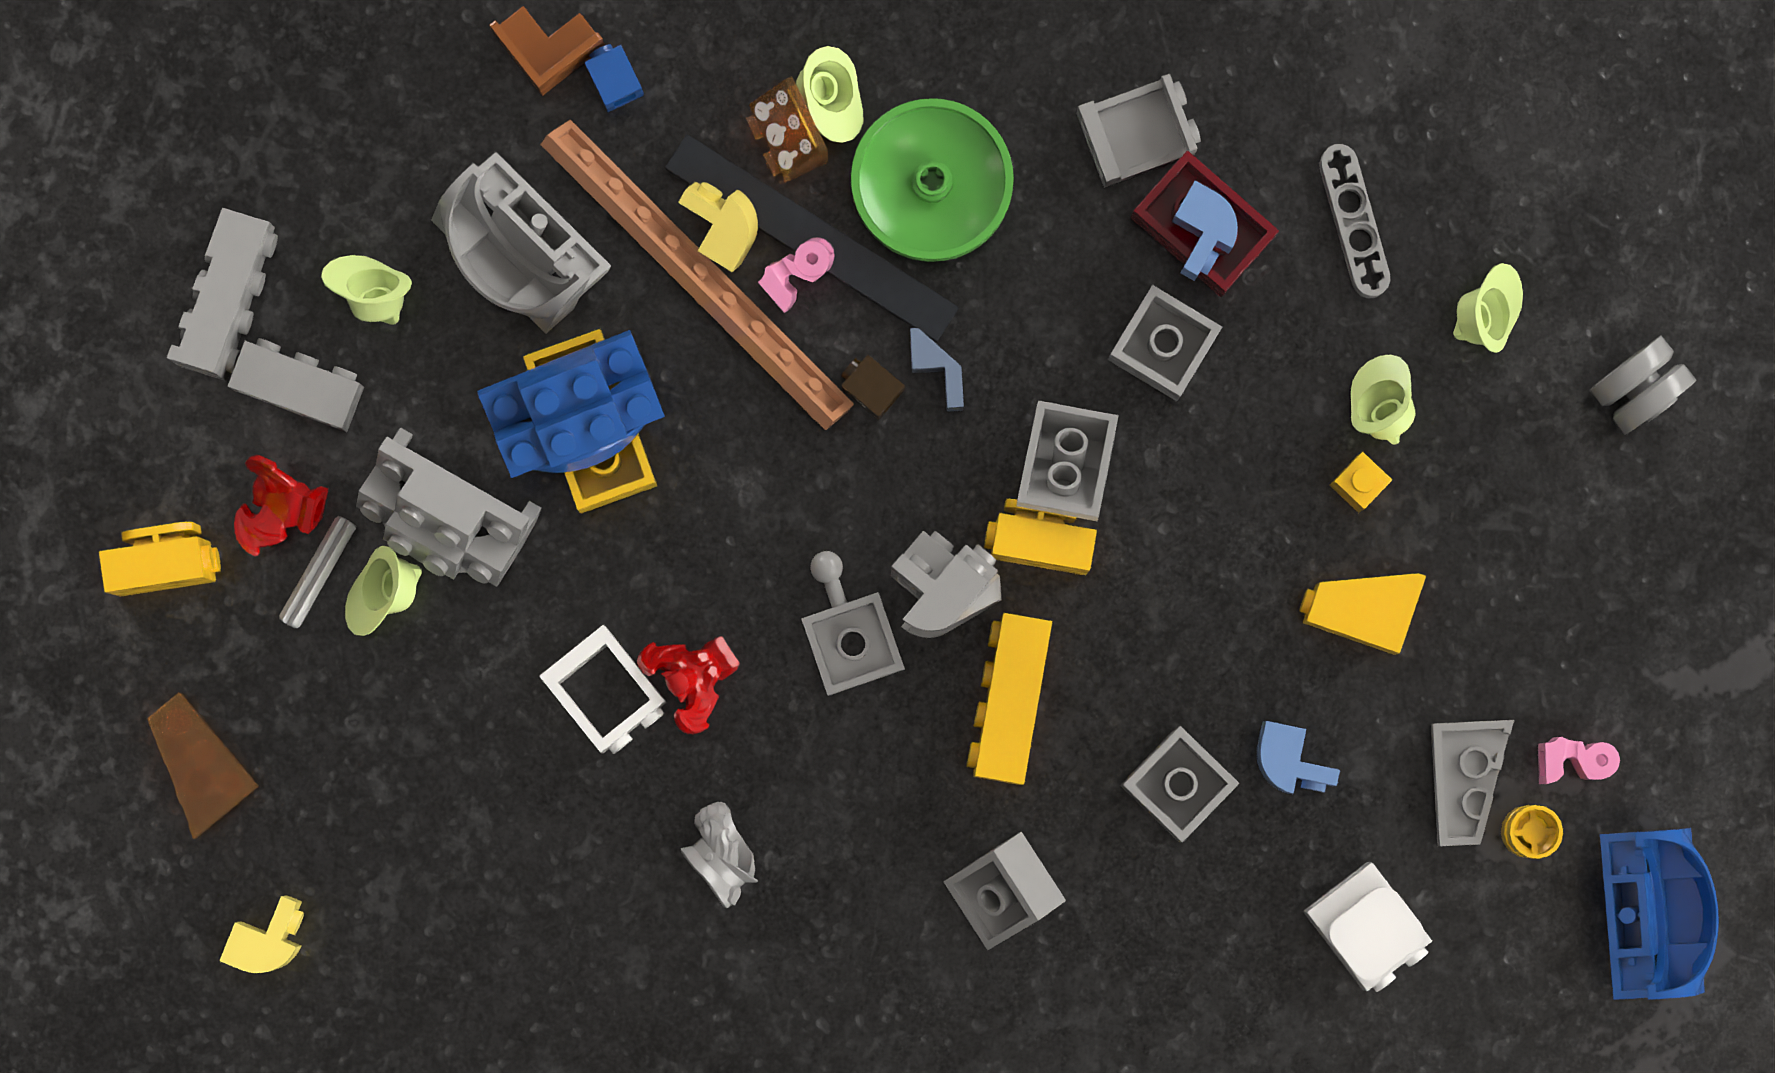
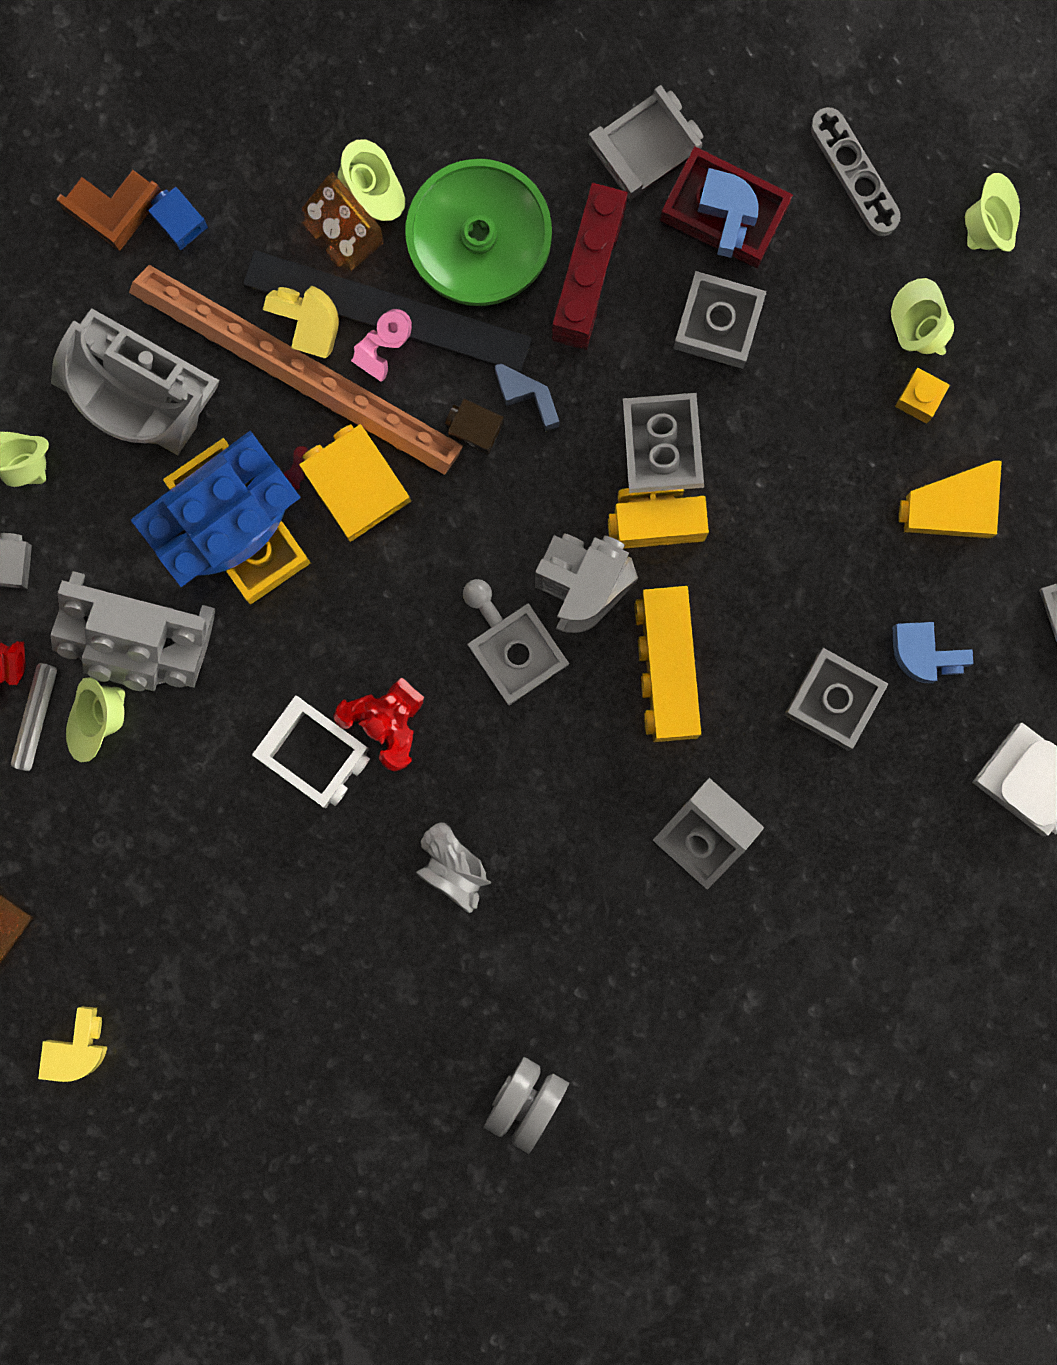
camera: 10 degrees left, 0 degrees up
none -> dark red piece [284,446,309,490]
none -> yellow brick [299,424,411,542]
none -> dark red arch [552,182,628,350]

